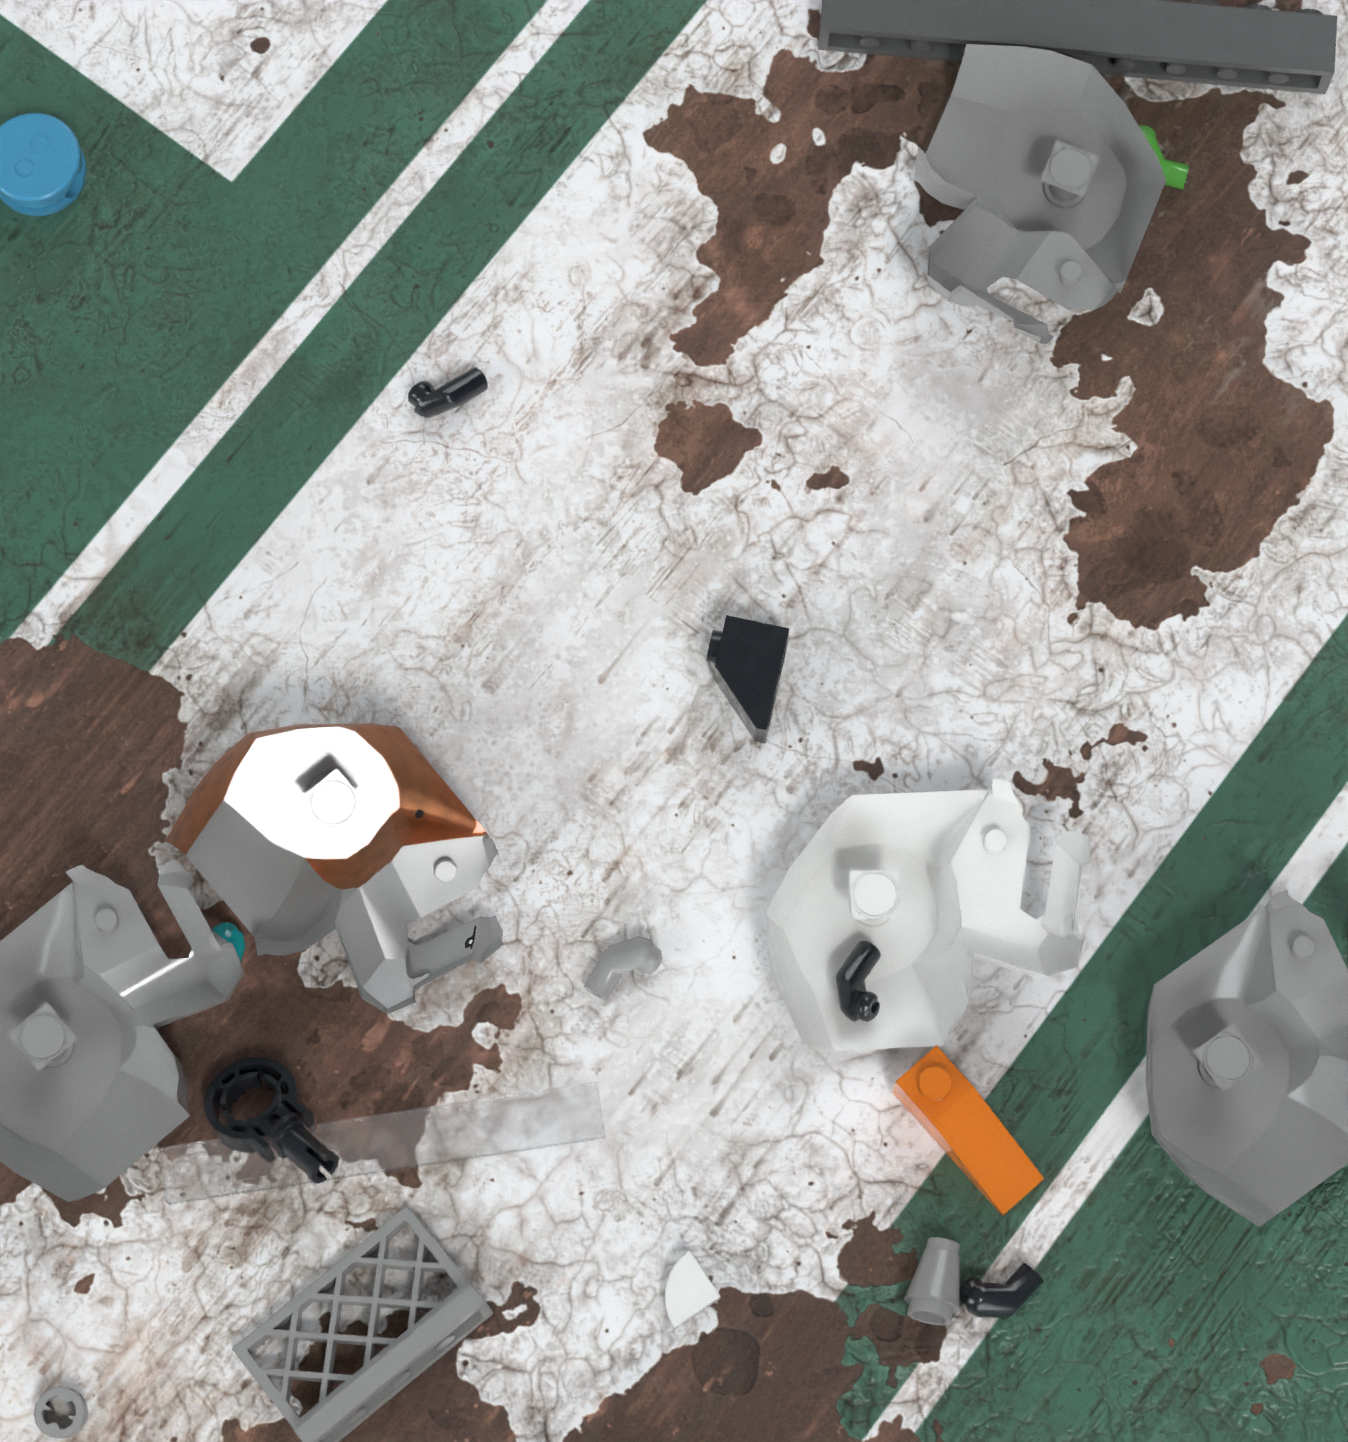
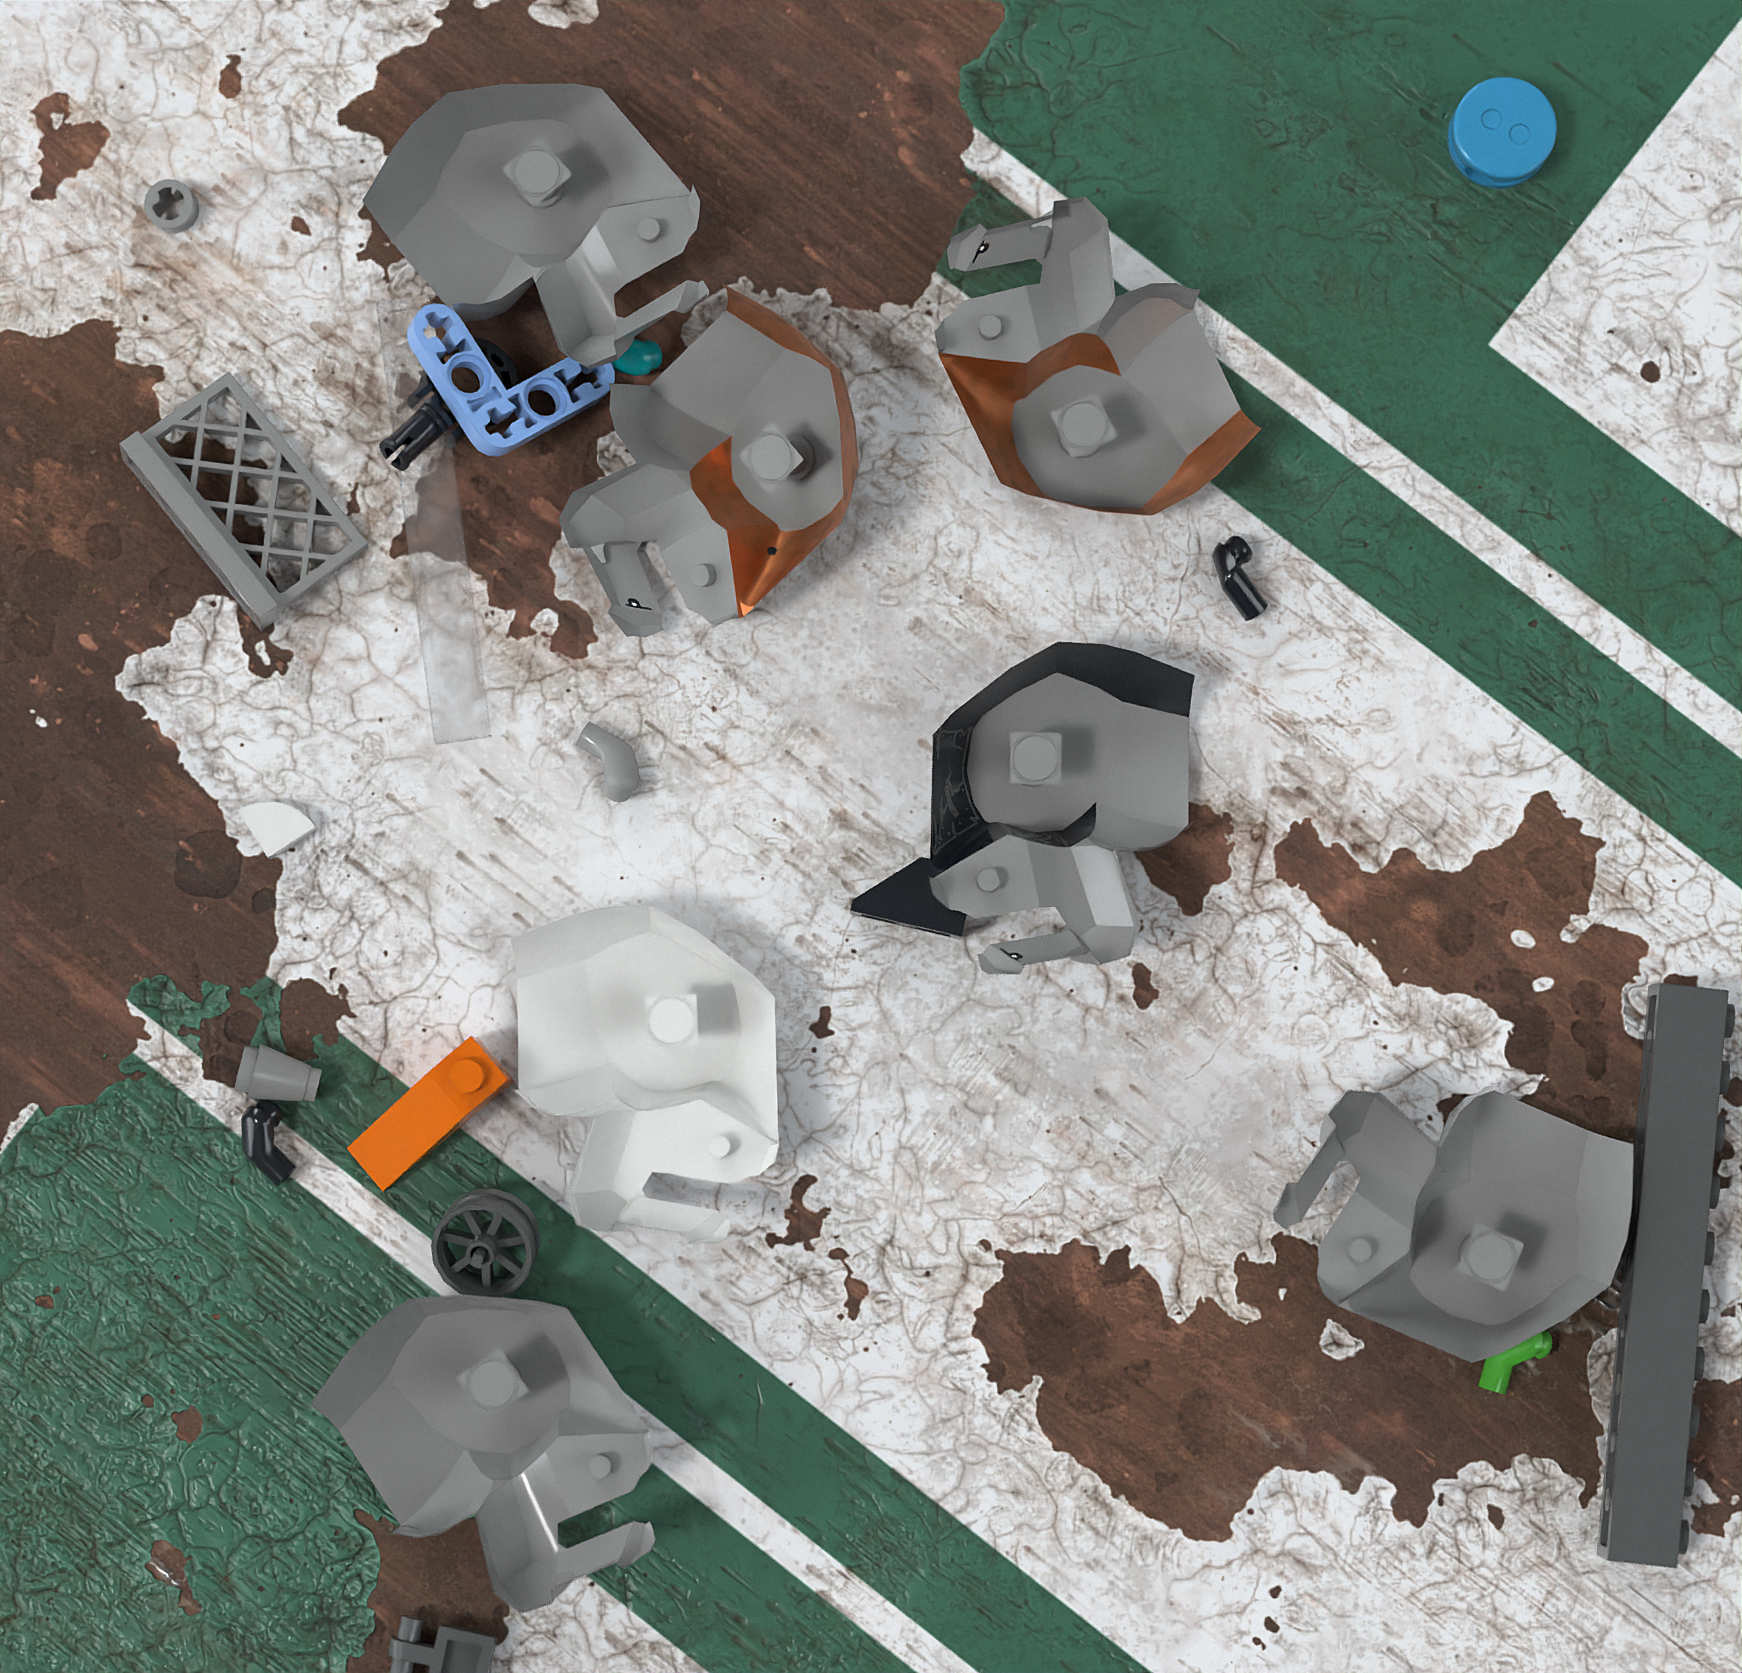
camera: 90 degrees right, 10 degrees up
black arm [836,941,881,1022] -> none
none -> light blue beam [407,303,615,457]
none -> dark grey wheel [431,1188,541,1298]
none -> light grey piece [929,641,1195,974]
none -> light grey piece [934,197,1262,516]

